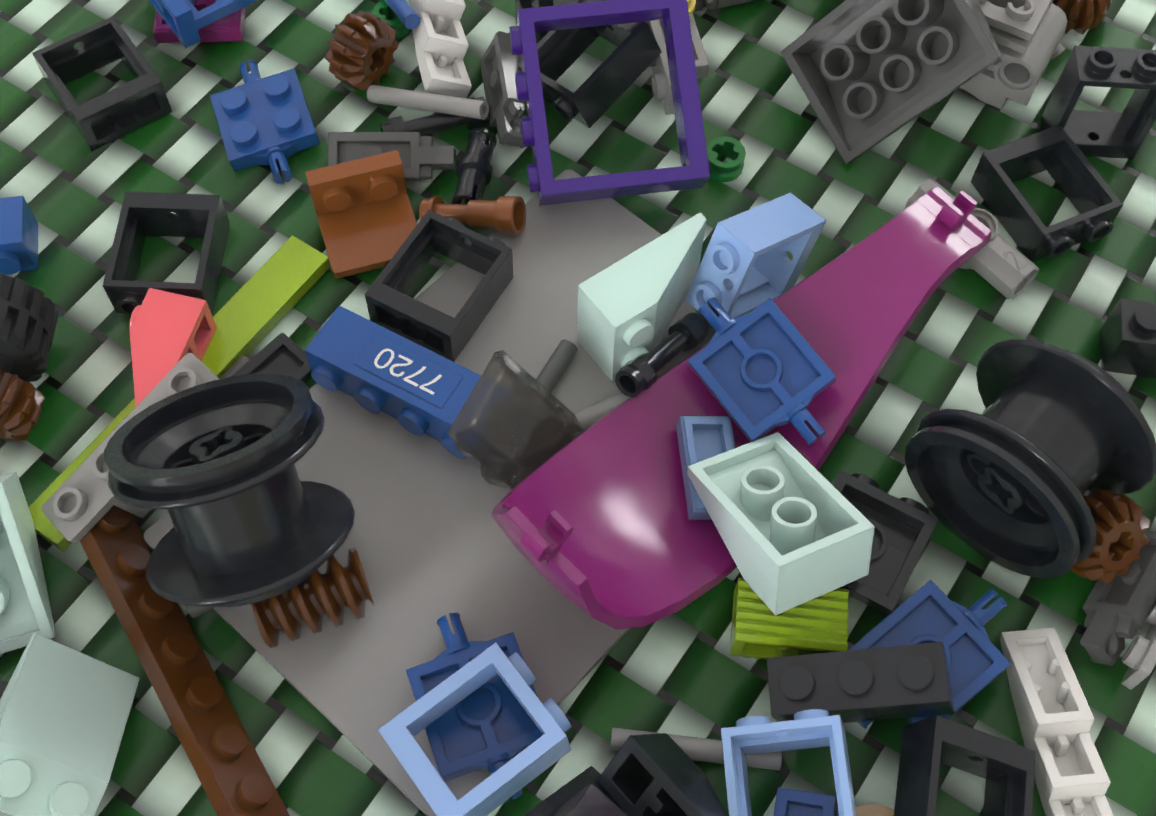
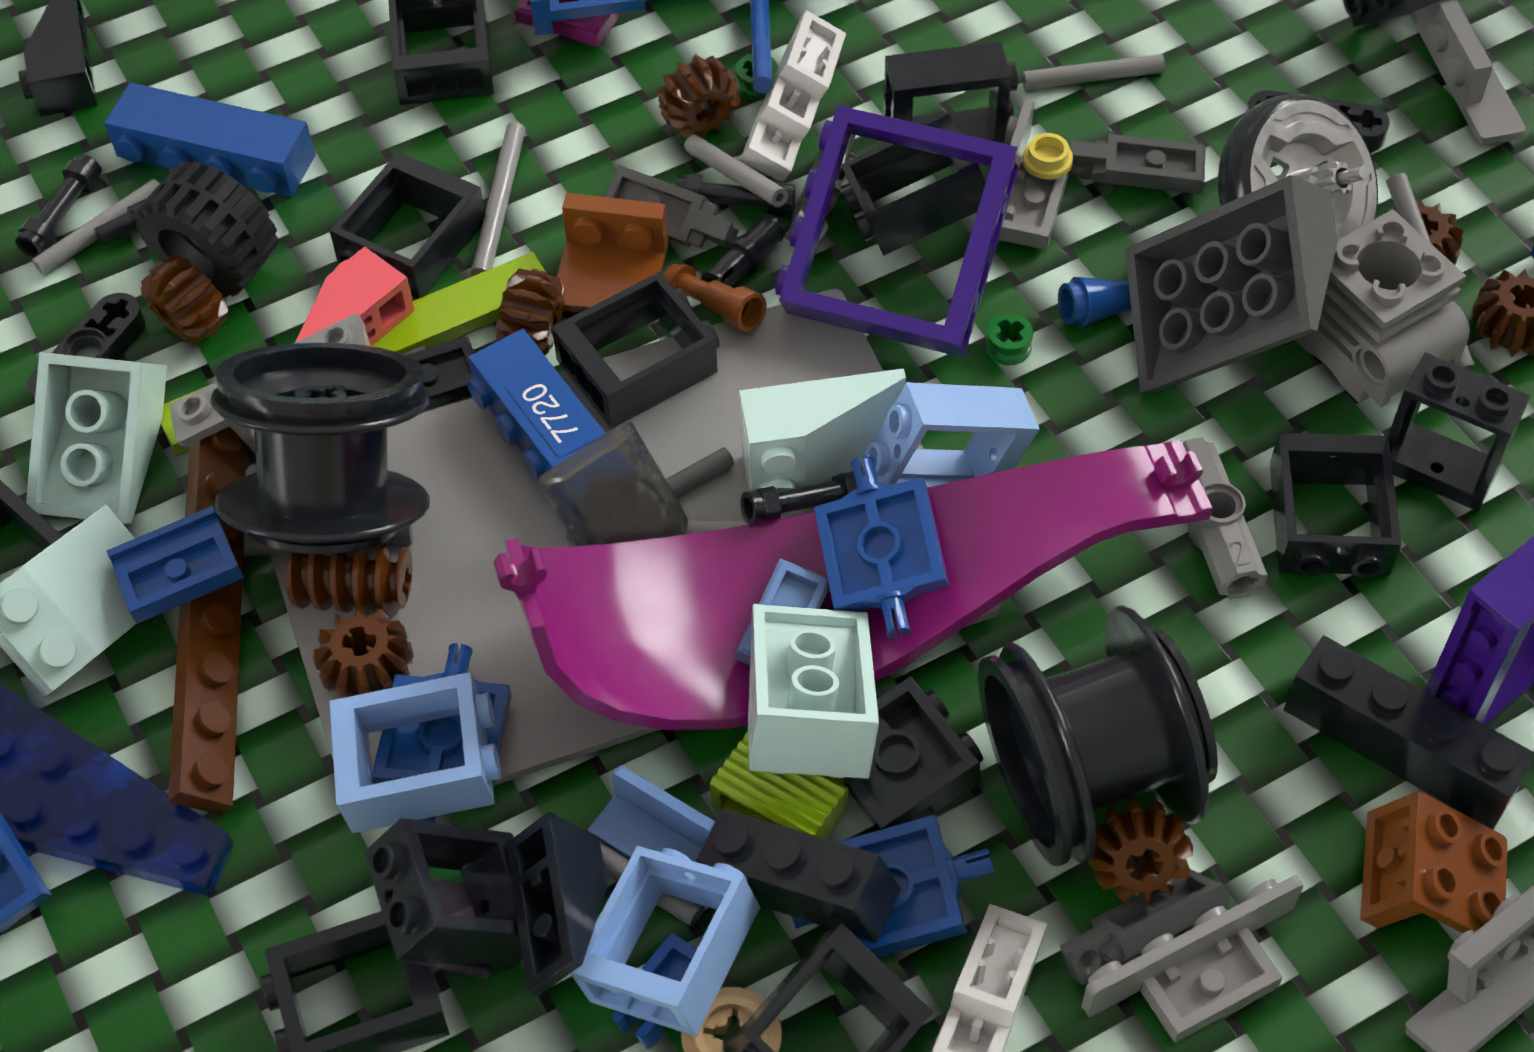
camera: 30 degrees right, 5 degrees down
blue plate [210,60,320,184] -> none
none -> blue plate [106,506,244,624]
none -> reddish brown gear [313,605,414,699]
none -> light grey bar [470,122,526,276]
none -> reddish brown gear [496,268,565,355]
none -> medium blue panel [587,765,715,862]
none -> blue cone [1058,277,1132,328]

